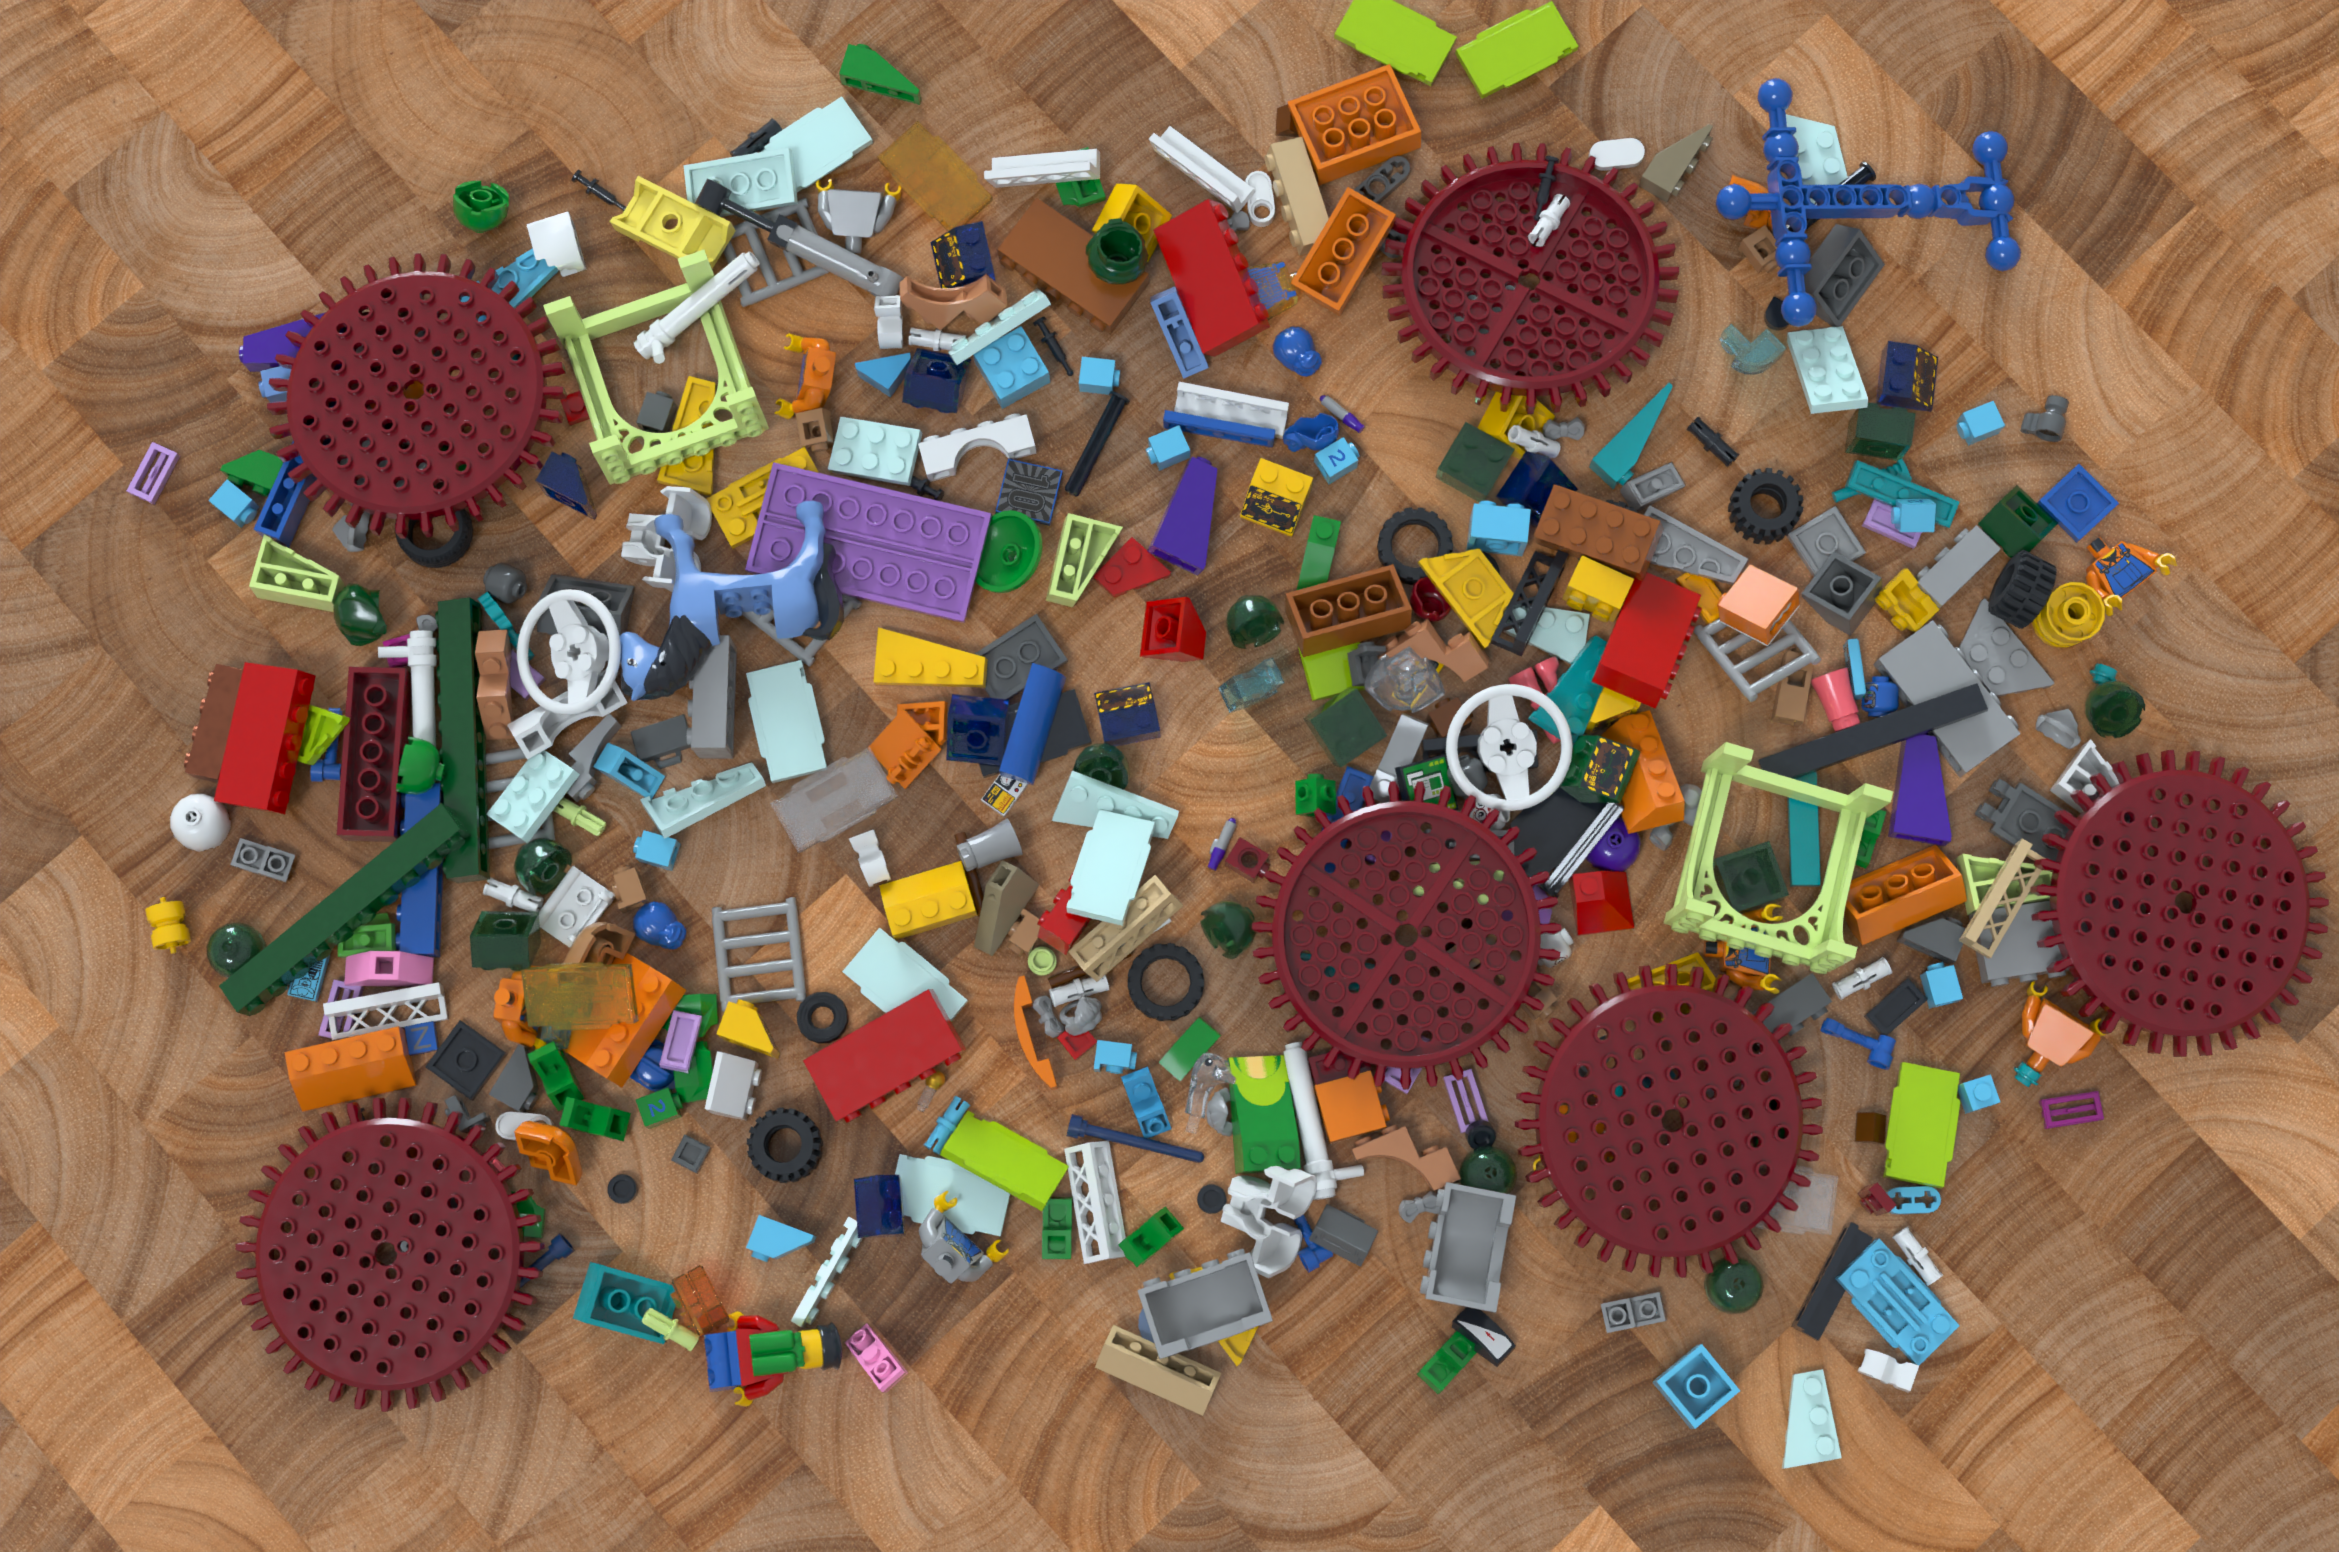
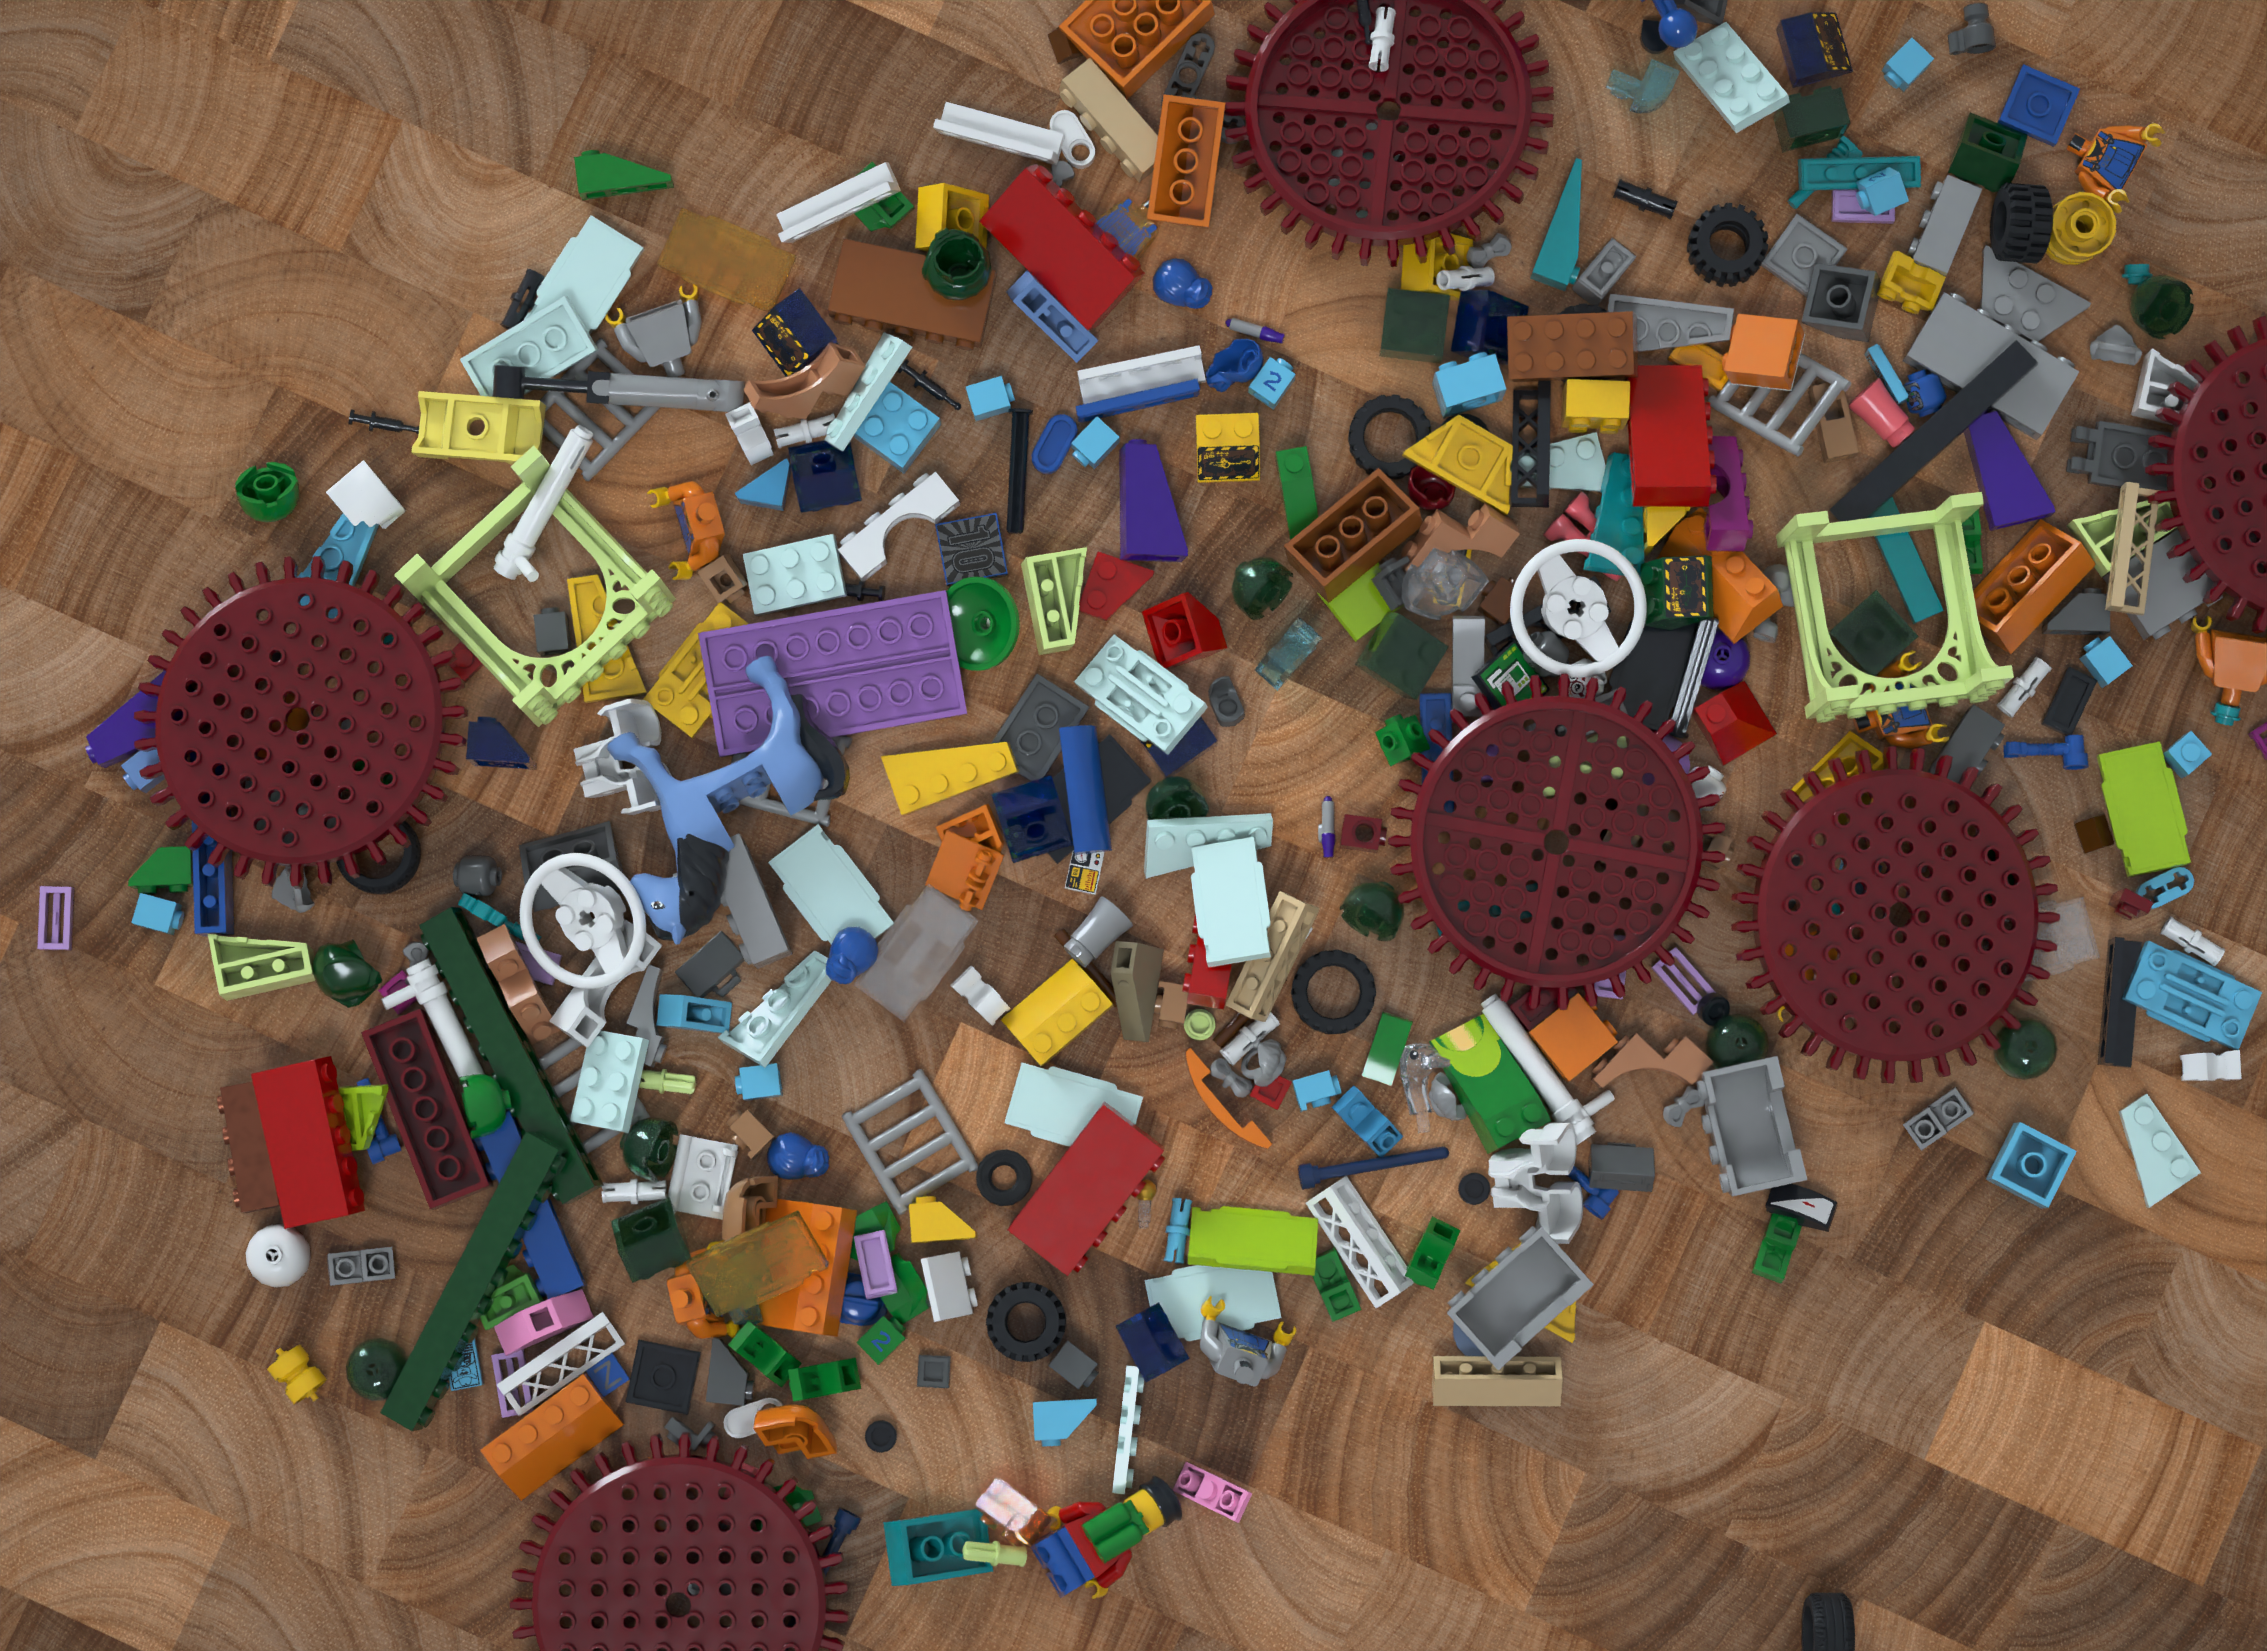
camera: 25 degrees left, 5 degrees up
none -> blue hair [826,927,878,984]
none -> blue tile [1032,414,1077,474]
none -> dark grey brick [1048,1341,1099,1389]
none -> light aqua piece [1074,634,1208,755]
none -> dark grey hair [1208,676,1245,727]
none -> magenta arch [1704,436,1753,551]

